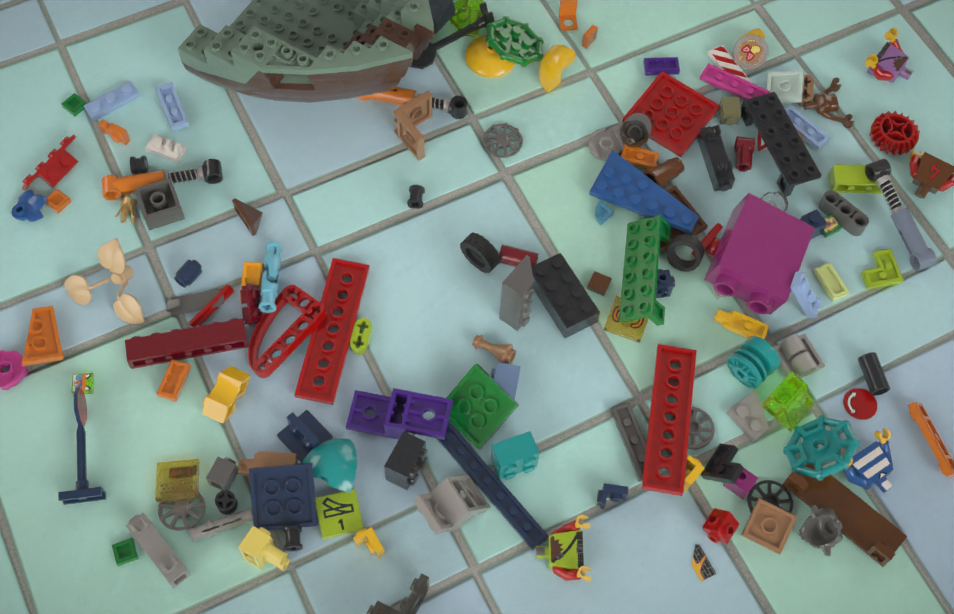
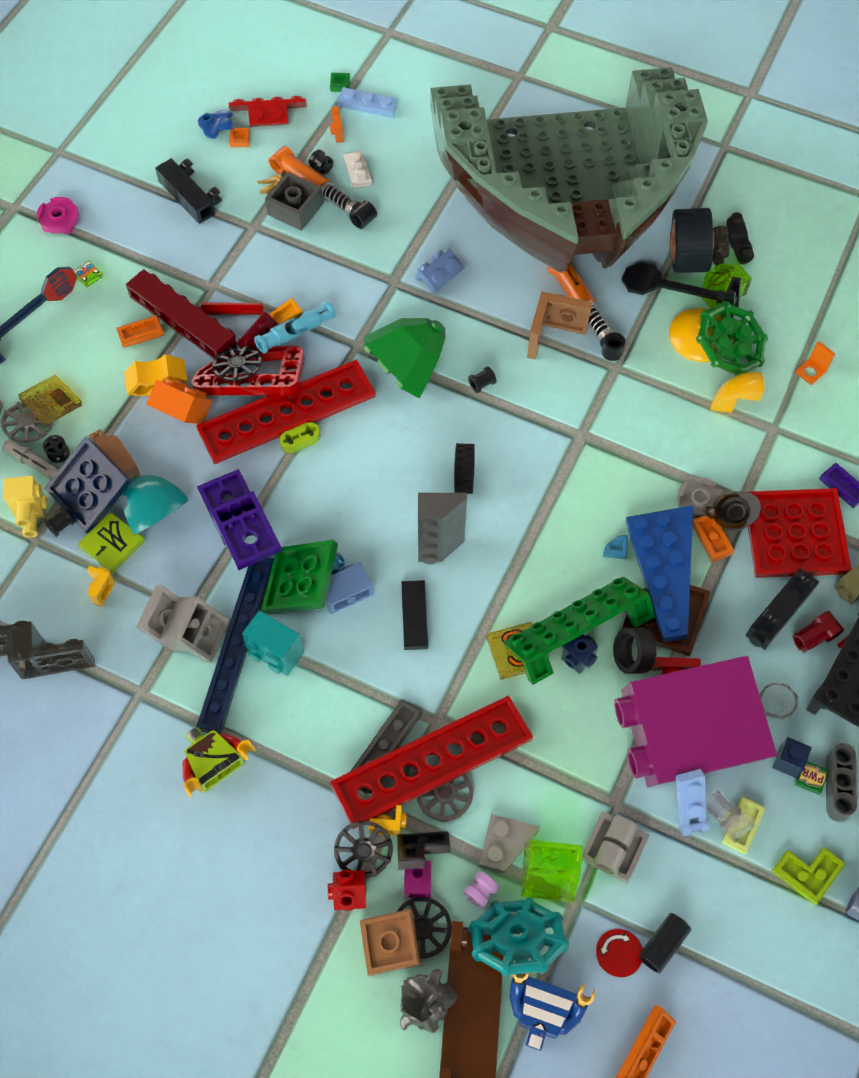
camera: 55 degrees right, 0 degrees up
orange wing [22,306,63,366] -> none
tan plant [64,238,146,324] -> none
light blue plate [155,82,189,132] -> none
dark grey piece [167,290,224,316] -> none
dark blue brick [174,260,202,288] -> none
dark grey brick [206,457,238,490] -> none
reddish brown slope [232,198,263,236] -> none
dark blue bracket [277,410,333,463] -> none
black brick [384,431,428,490] -> none
medium nougat piece [472,335,516,364] -> none
flat silver wheel [483,123,523,158] -> none
dark red pin [499,244,539,267] -> none
black brick [531,253,600,338] -> none
orange tile [582,25,598,49] -> none
reddish brown tile [587,271,612,296] -> none
dark blue bracket [597,483,628,509] -> none
reddish brown plant [643,157,685,188] -> none
sticker [692,544,716,581] -> none
yellow hinge [714,309,769,339] -> none
teal wheel [727,336,781,389] -> none
none -> orange brick [146,378,213,424]
none -> black brick [155,158,222,224]
none -> black wheel [212,345,262,381]
none -> black wheel [334,821,393,878]
none -> green brick [363,318,446,399]
none -> black tile [401,580,428,650]
none -> medium blue bracket [415,248,465,294]
none -> lavender wheel [463,871,500,909]
none -> clear piece [706,790,755,843]

